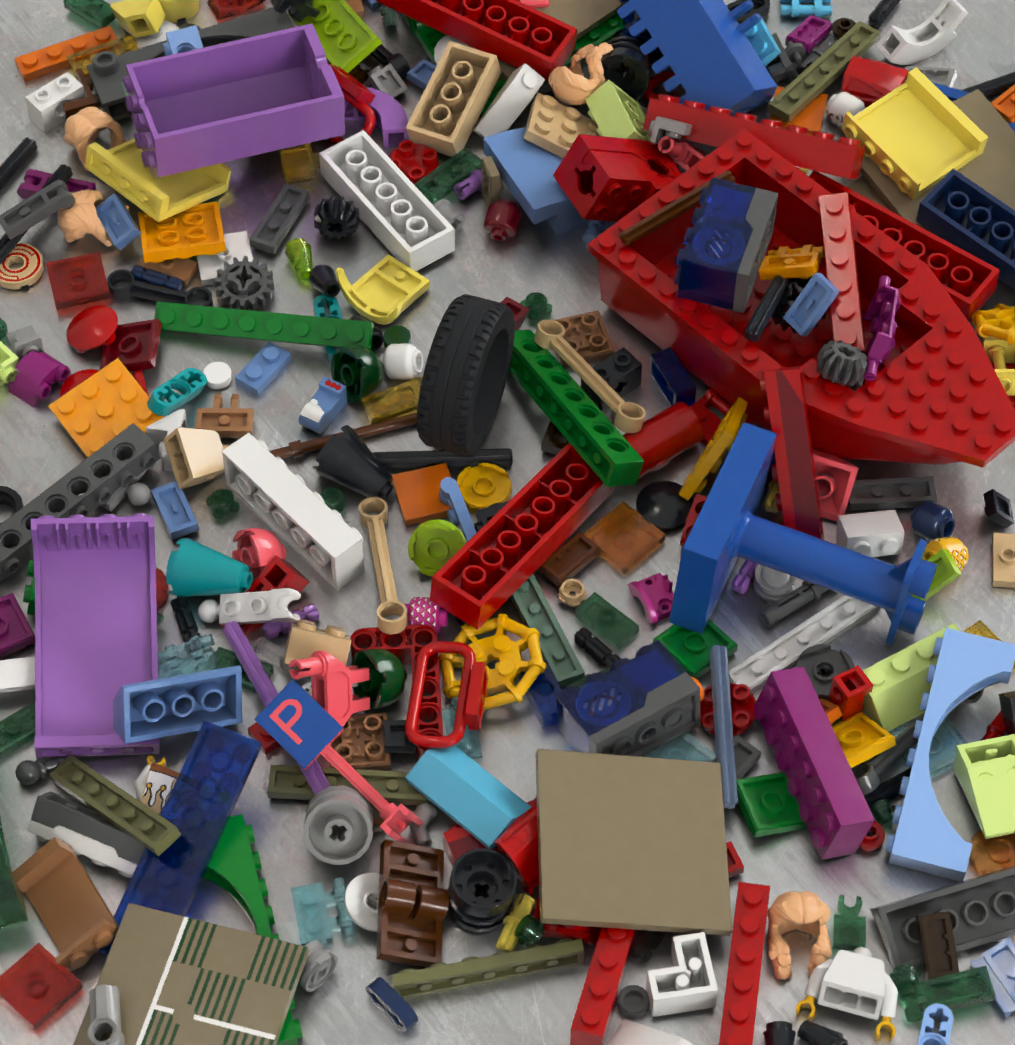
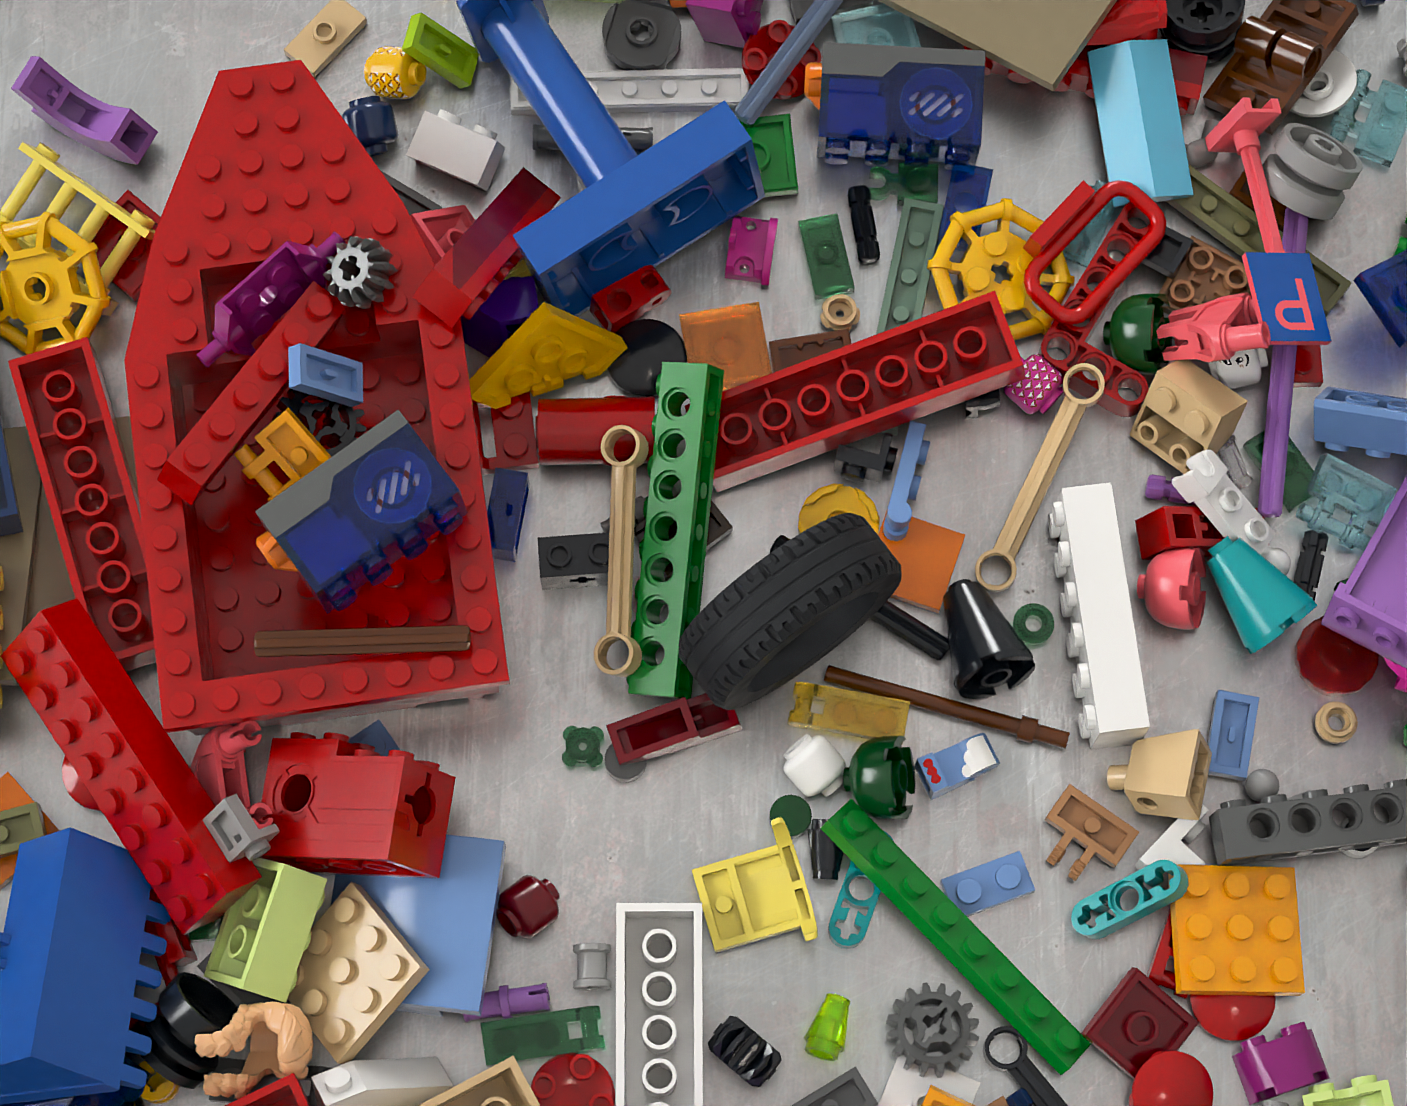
camera: 145 degrees left, 20 degrees up
white tile [203,362,232,390] -> none
clear green plate [206,489,240,519] -> none
black cone [309,265,340,297] -> none
lime tile [408,519,467,577] -> none
dark tan plate [481,156,503,207] -> none
medium nougat tile [554,310,615,369] -> none
black axle [744,275,788,342] -> none

